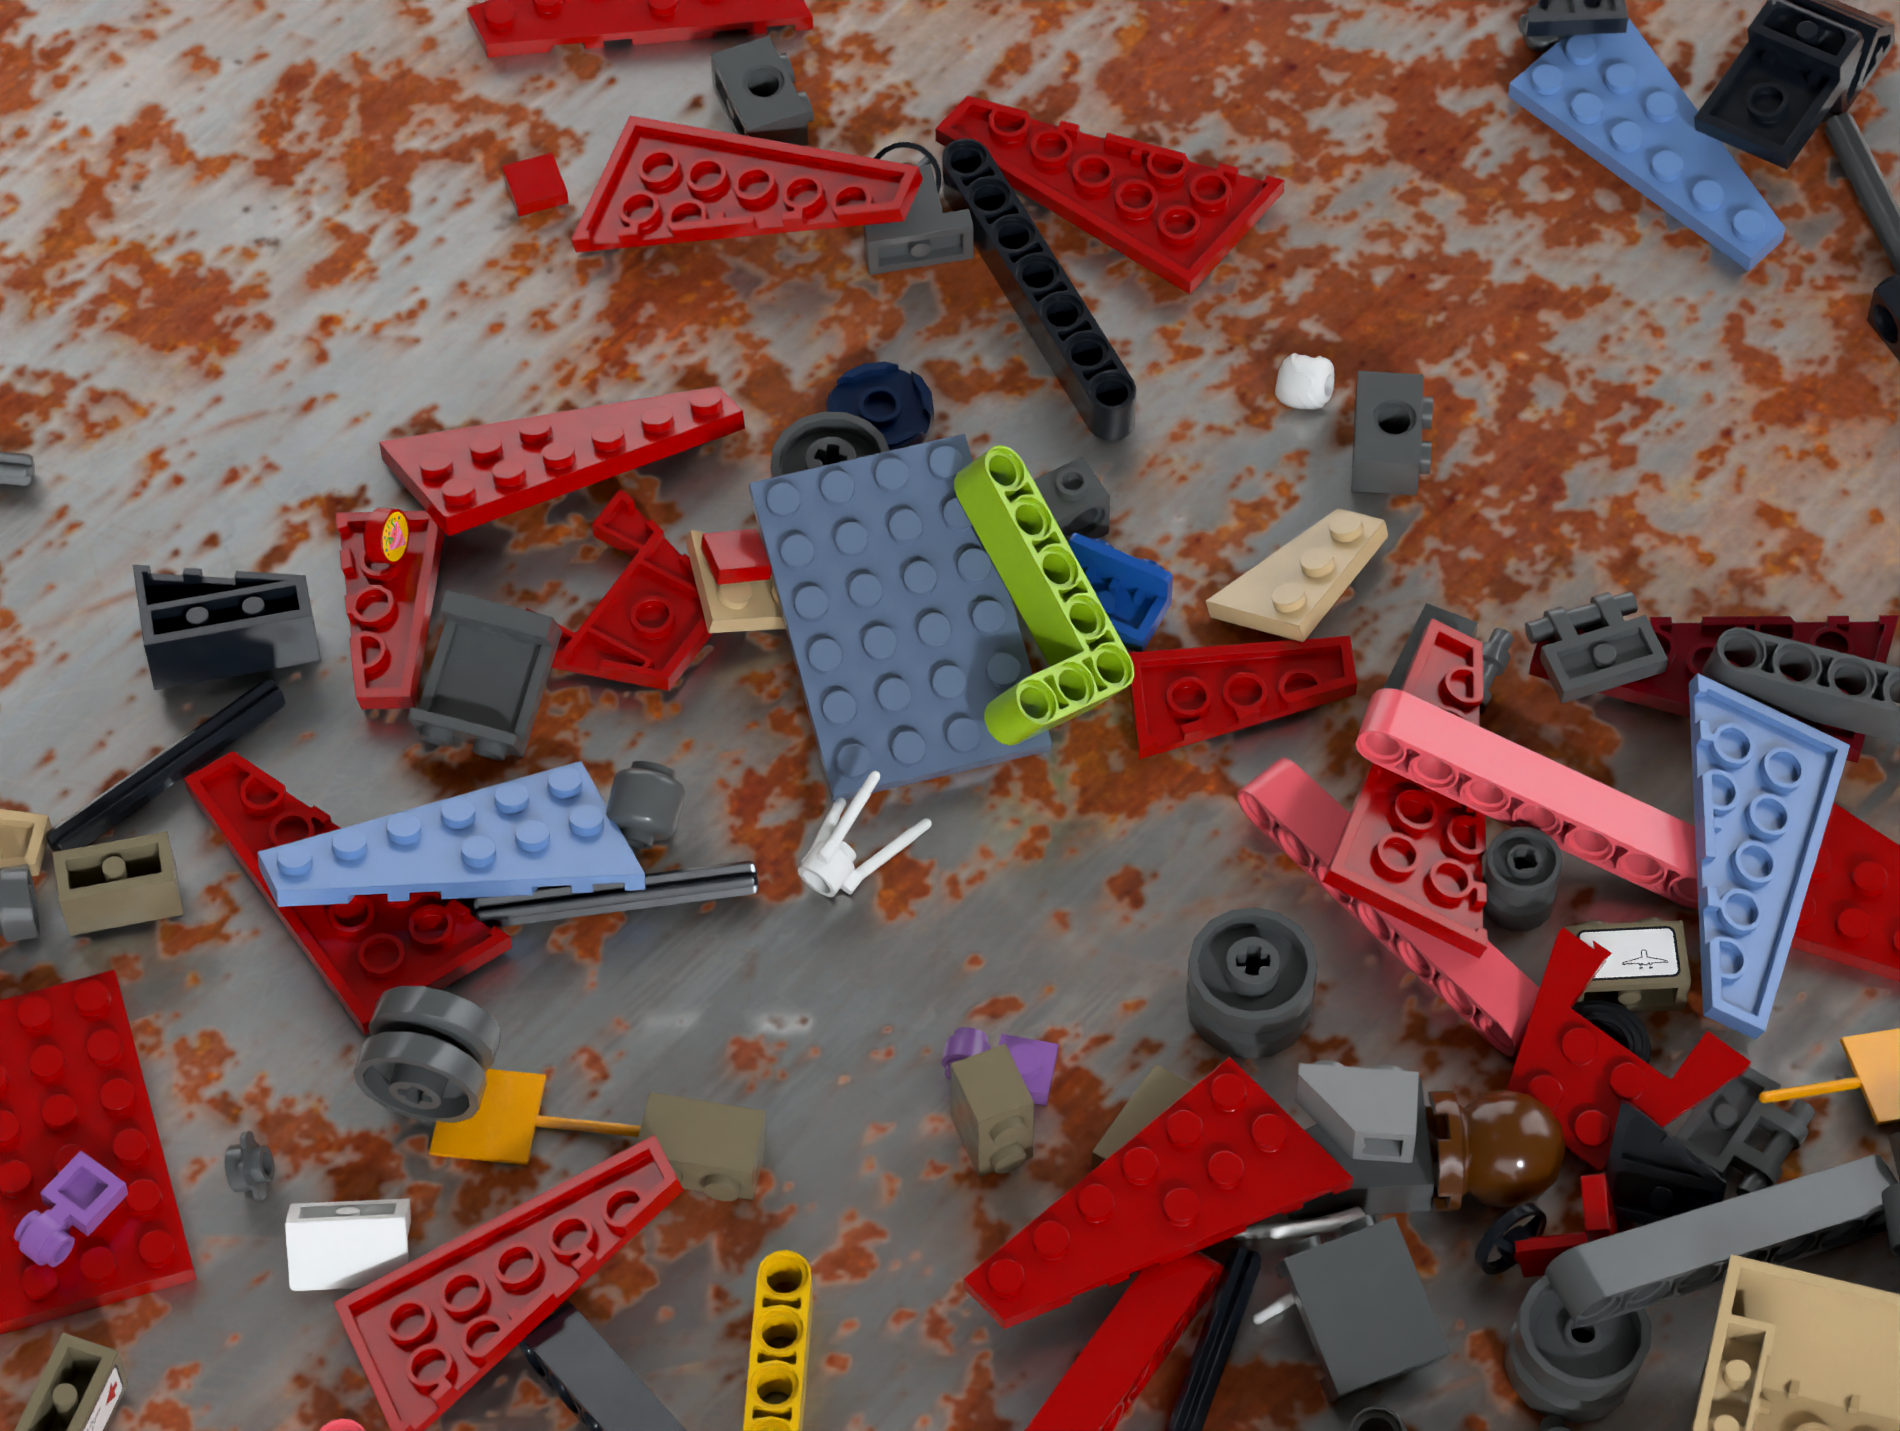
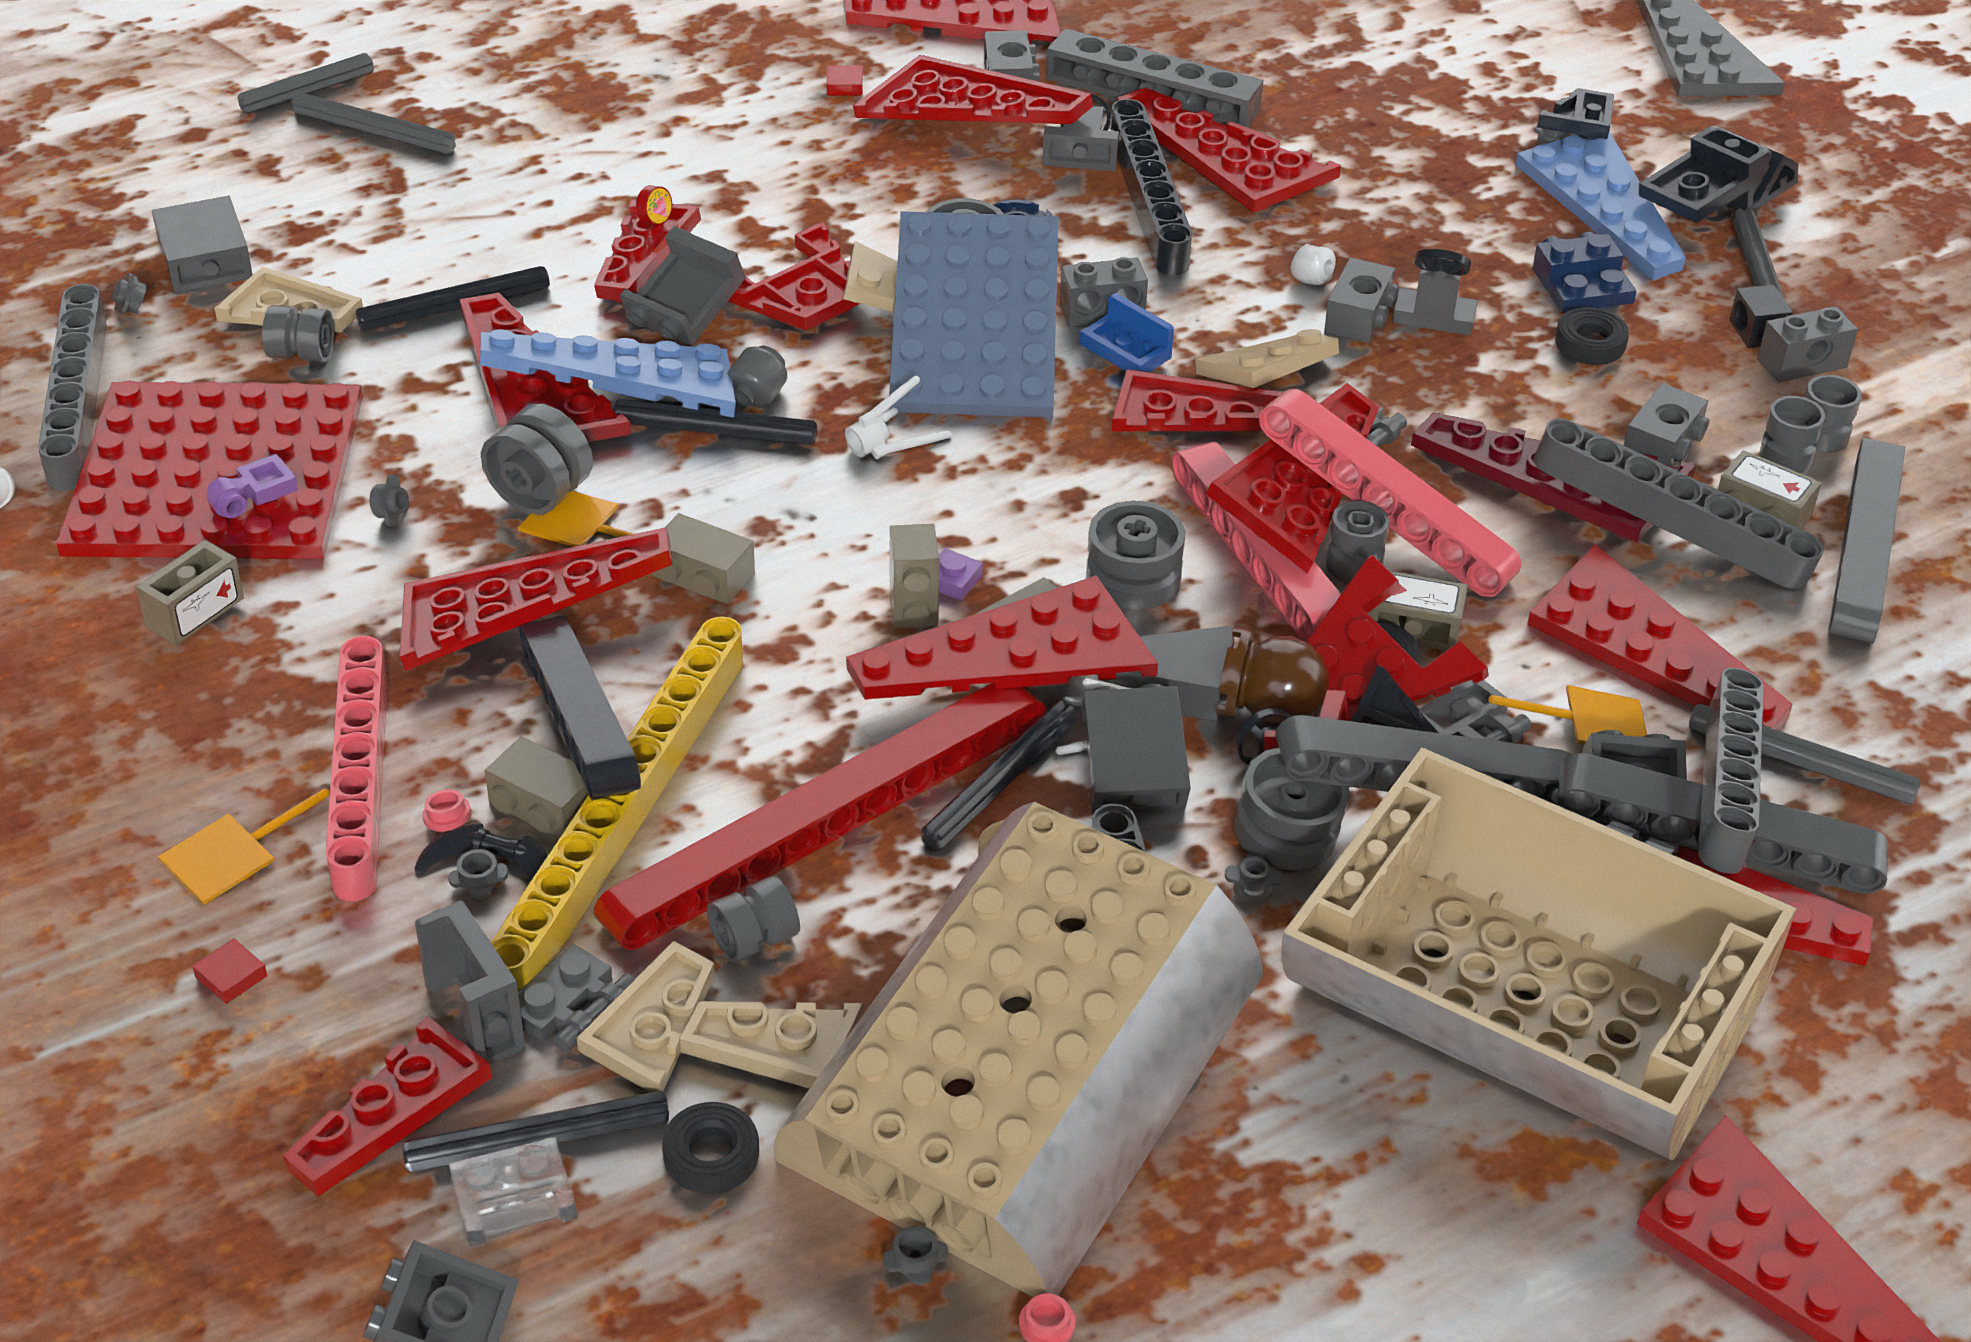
camera: 15 degrees right, 15 degrees down
dark tan brick [52,831,184,936] -> none
black wedge [133,565,321,690] -> none
white panel [285,1198,411,1291] -> none
wing [379,386,745,536] -> none
red tile [700,528,771,585] -> none
lime beam [954,445,1134,746] -> none
light grey slope [1295,1060,1419,1163] -> none
dark grey plate [1525,591,1668,704] -> none
medium blue wing [1689,673,1850,1040] -> none
none -> dark grey brick [1046,29,1264,128]
none -> dark grey piece [1392,249,1478,336]
none -> dark blue plate [1532,232,1637,313]
none -> black tyre [1555,307,1629,365]
none -> dark grey brick [1624,383,1710,467]

